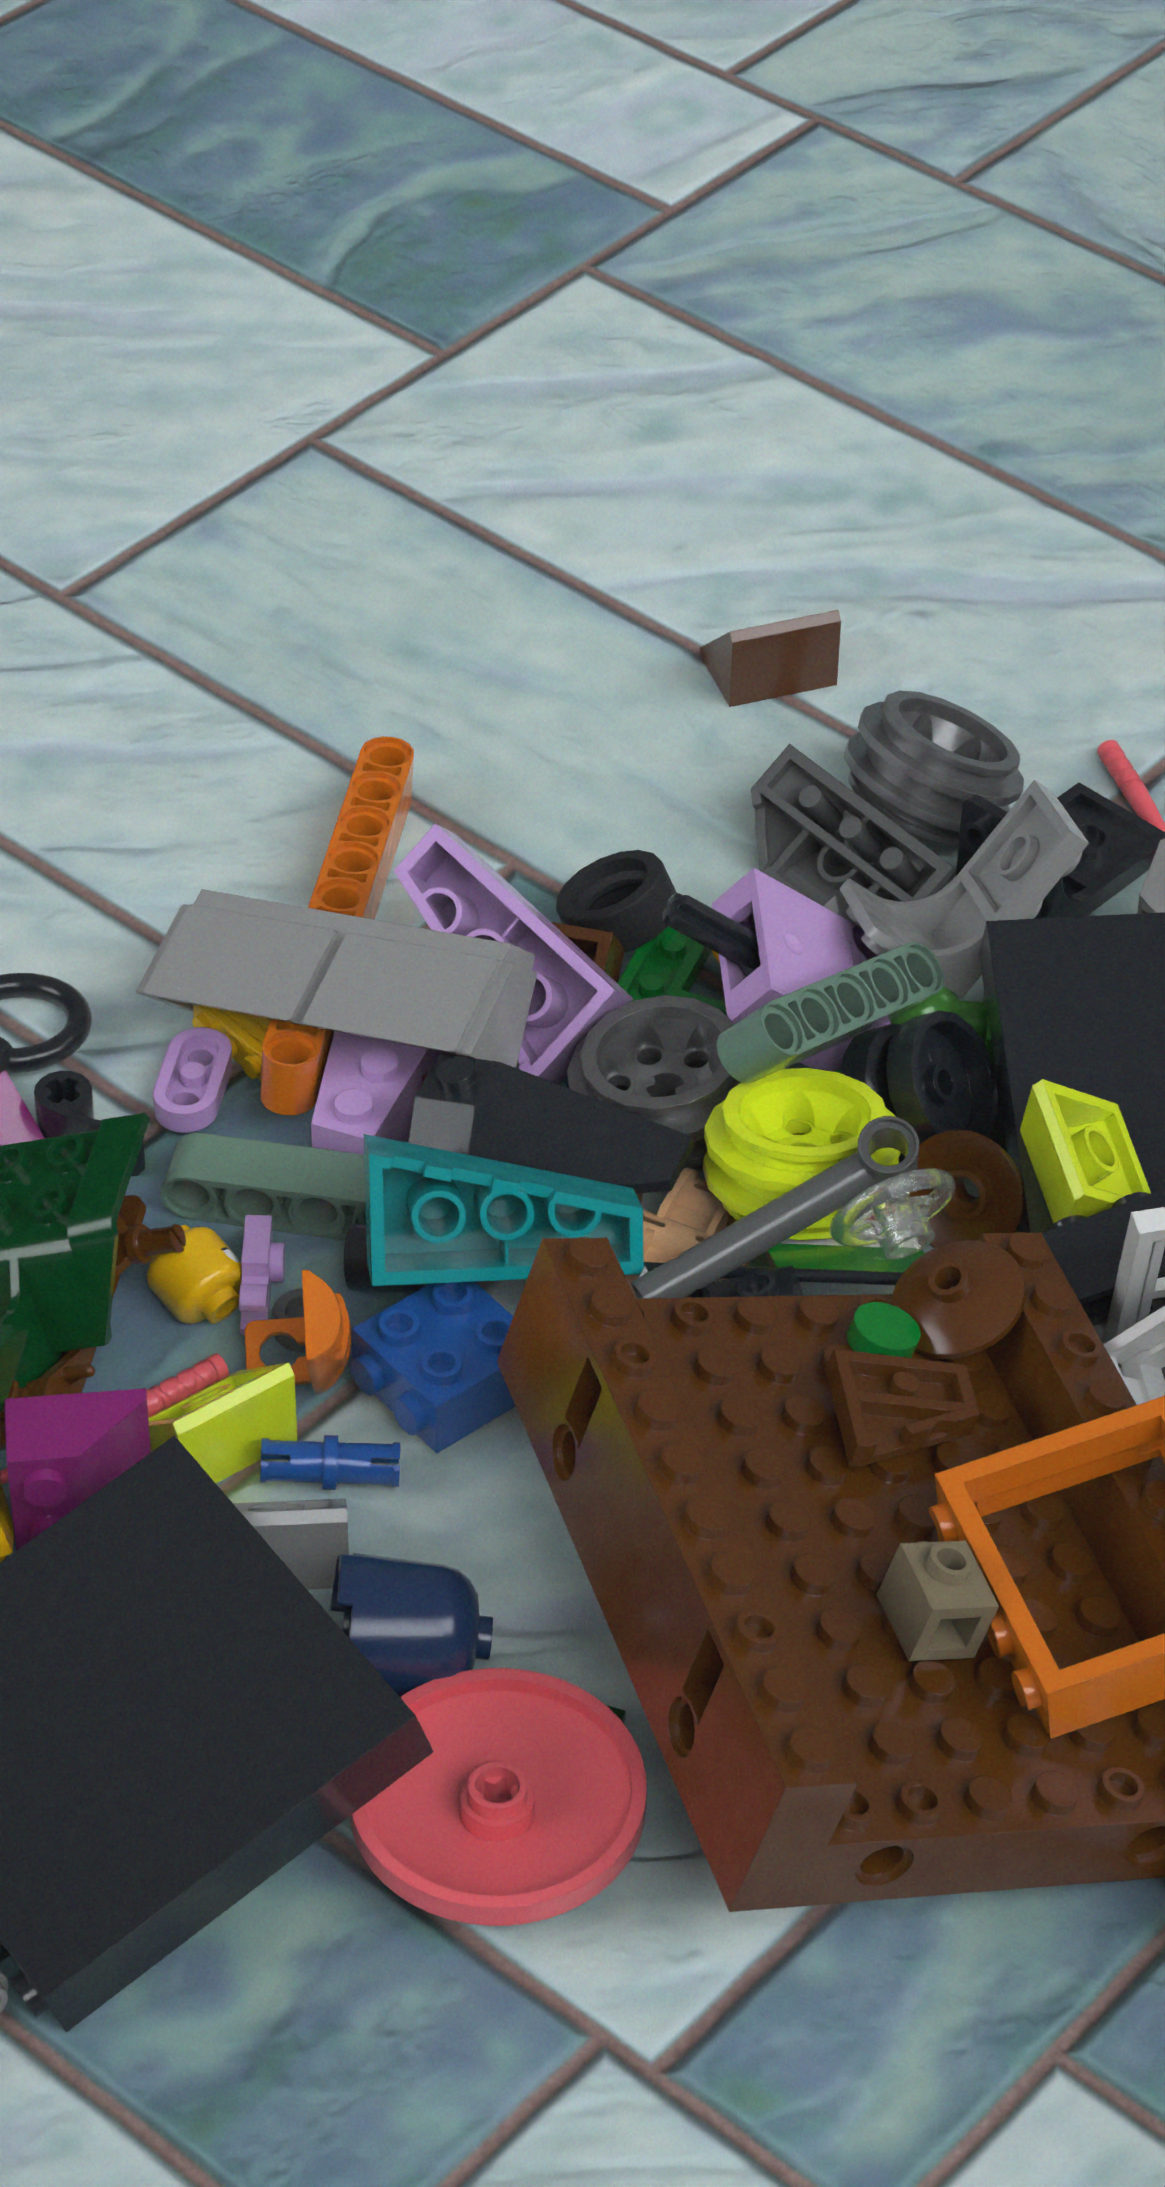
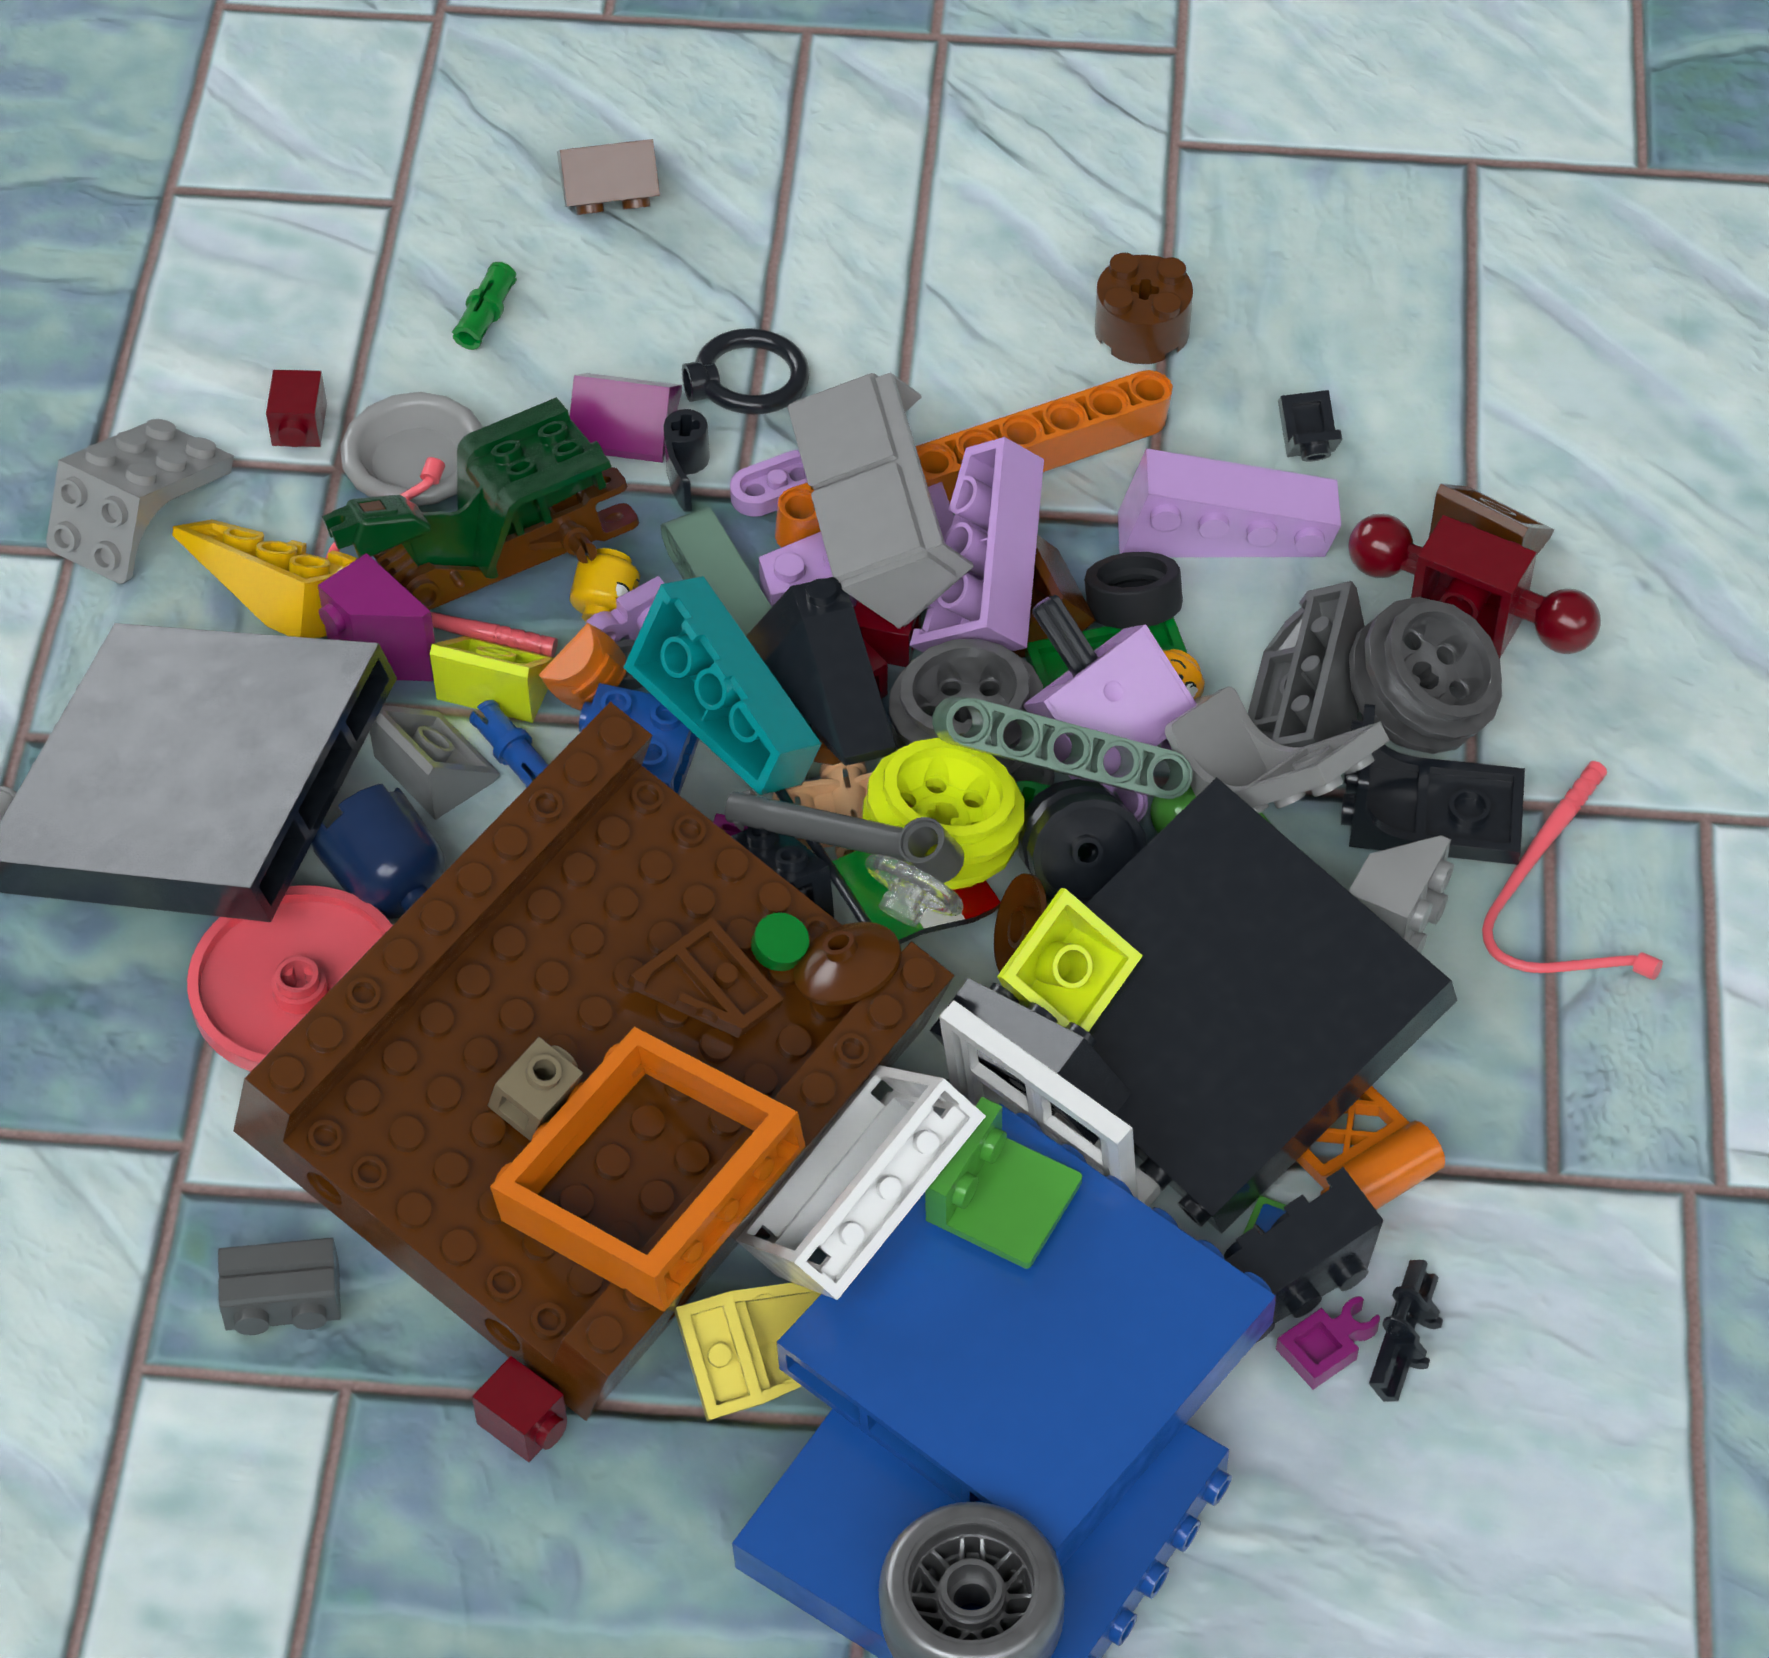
camera: 55 degrees right, 10 degrees up
none -> dark grey brick [218,1237,341,1335]
none -> reddish brown brick [1094,252,1193,364]
none -> lavender wedge [1118,448,1341,557]
none -> black bracket [1278,390,1342,462]
none -> dark red brick [1348,514,1601,658]

